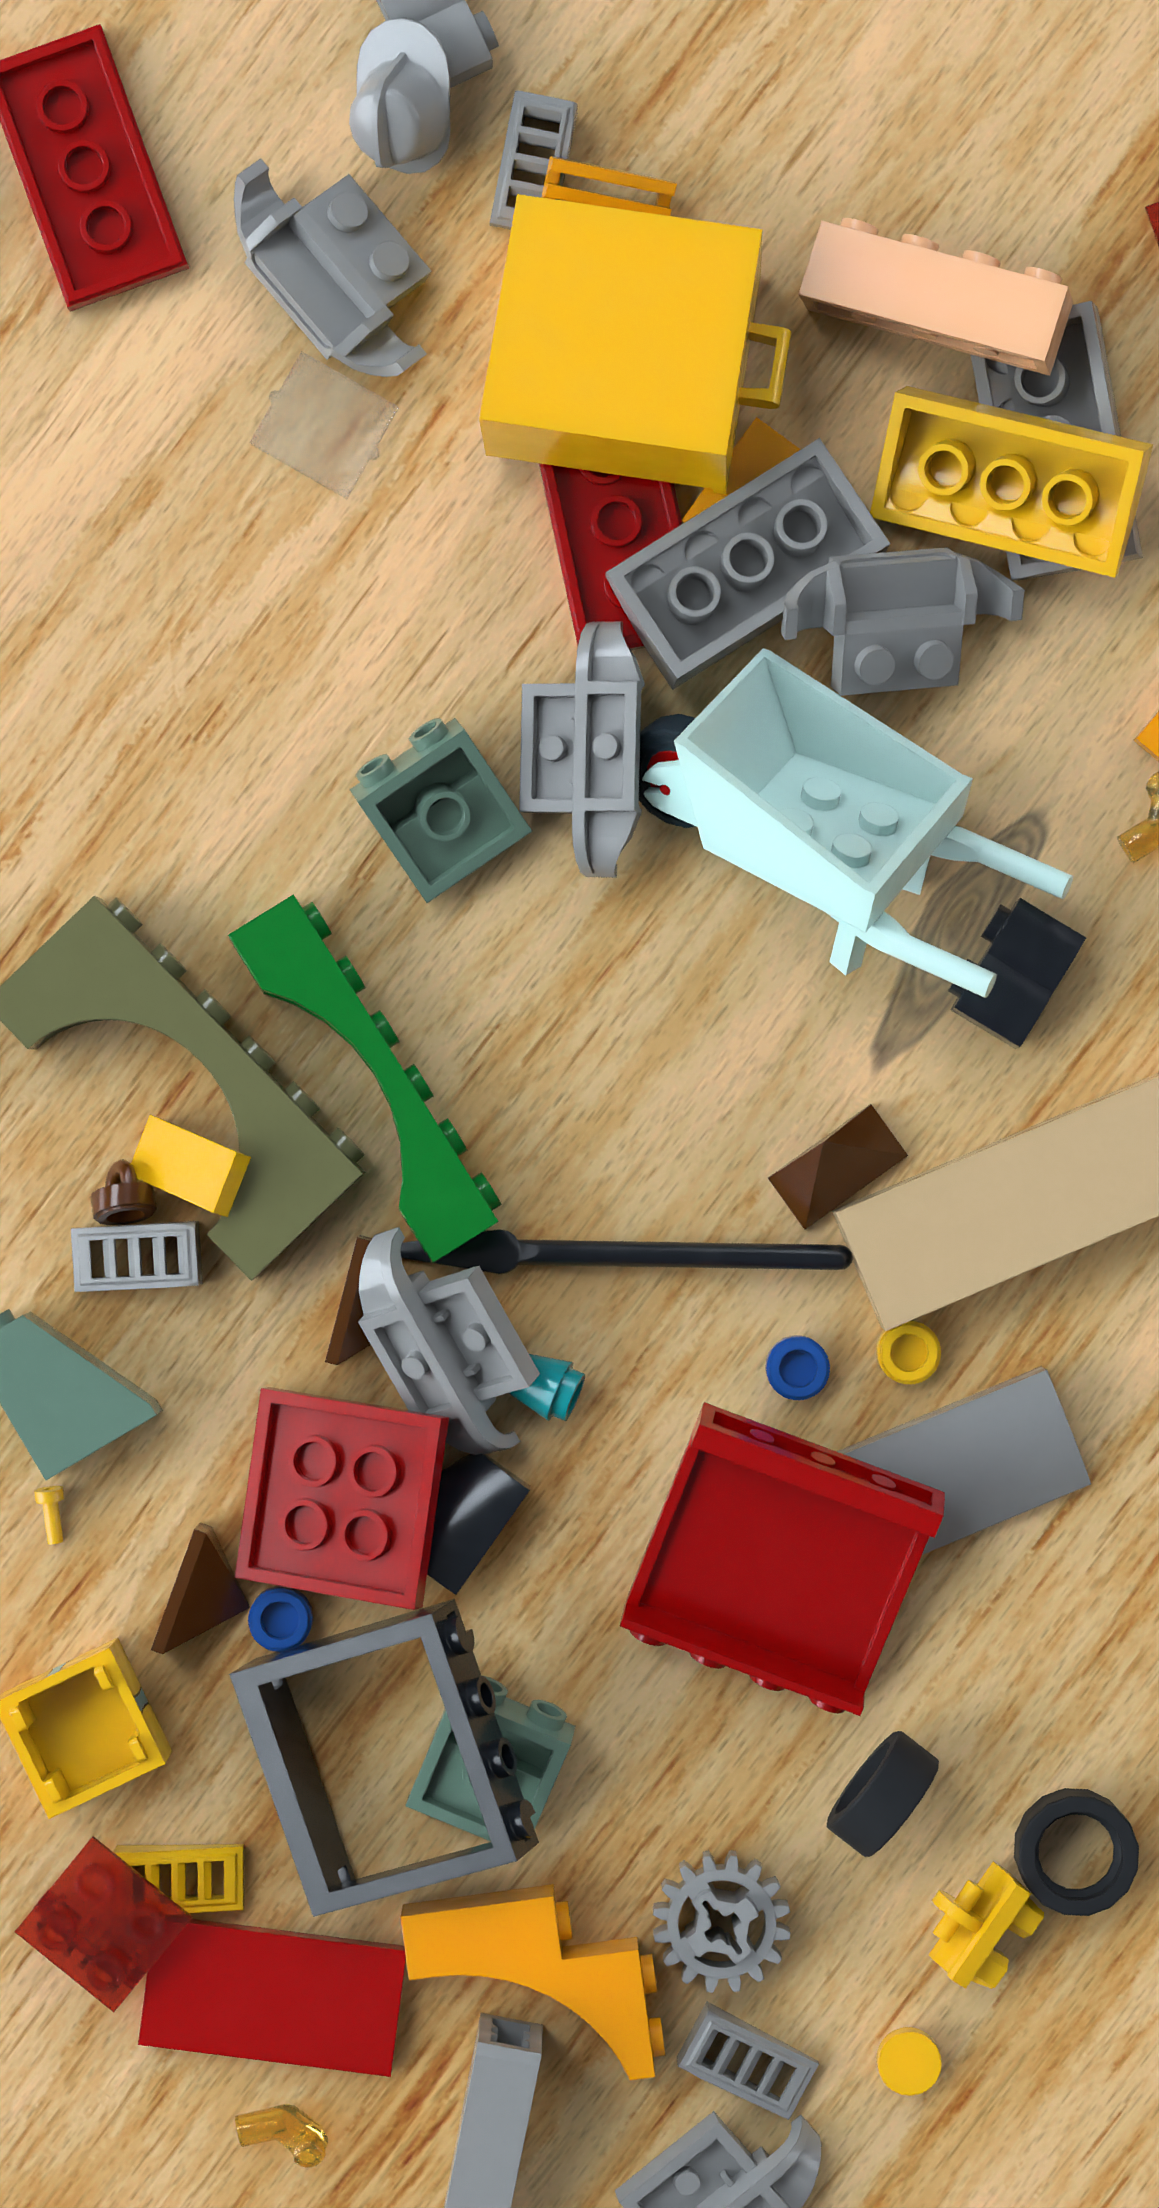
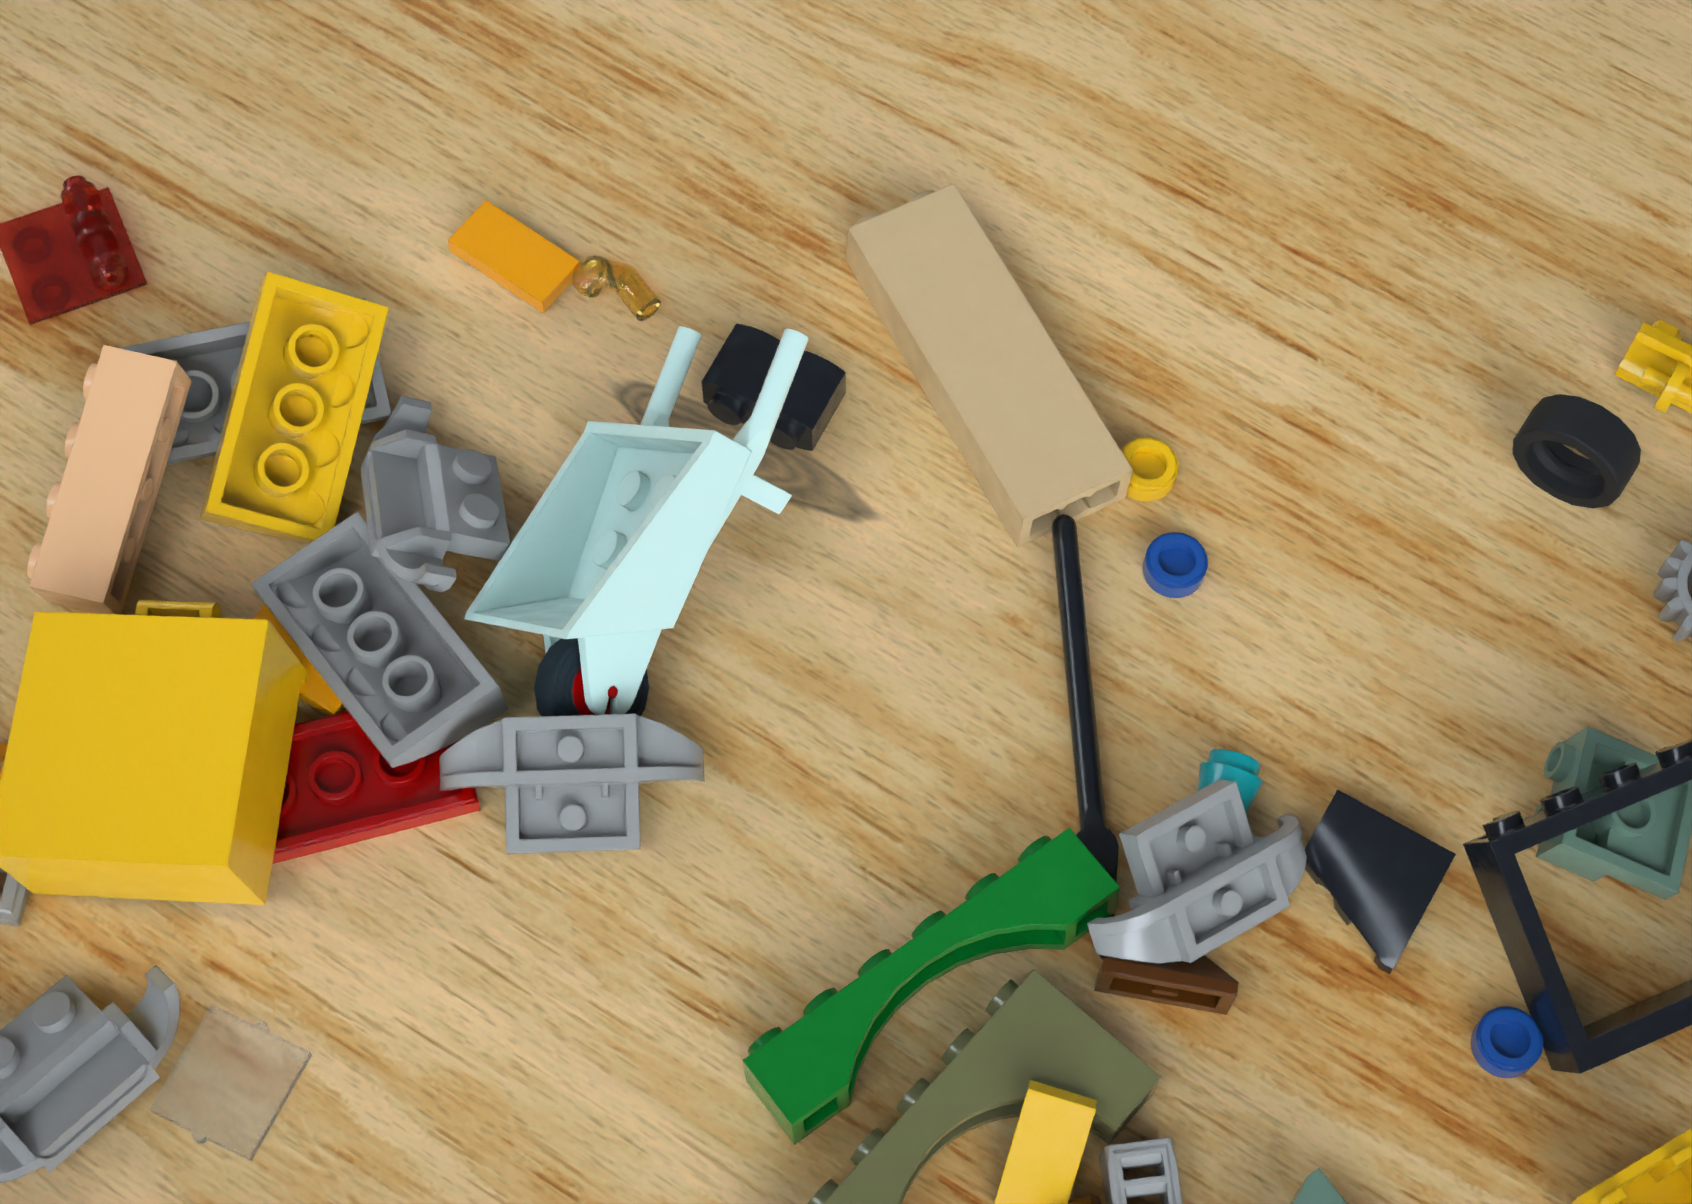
camera: 100 degrees left, 25 degrees down
reddish brown slope [151,1523,250,1654] -> none
red plate [235,1387,449,1610] -> none
sand green plate [350,718,532,903] -> none
red panel [620,1402,945,1716] -> none
reddish brown slope [768,1104,908,1230] -> none
light grey slope [837,1366,1091,1555] -> none
black tyre [1014,1788,1139,1916] -> none

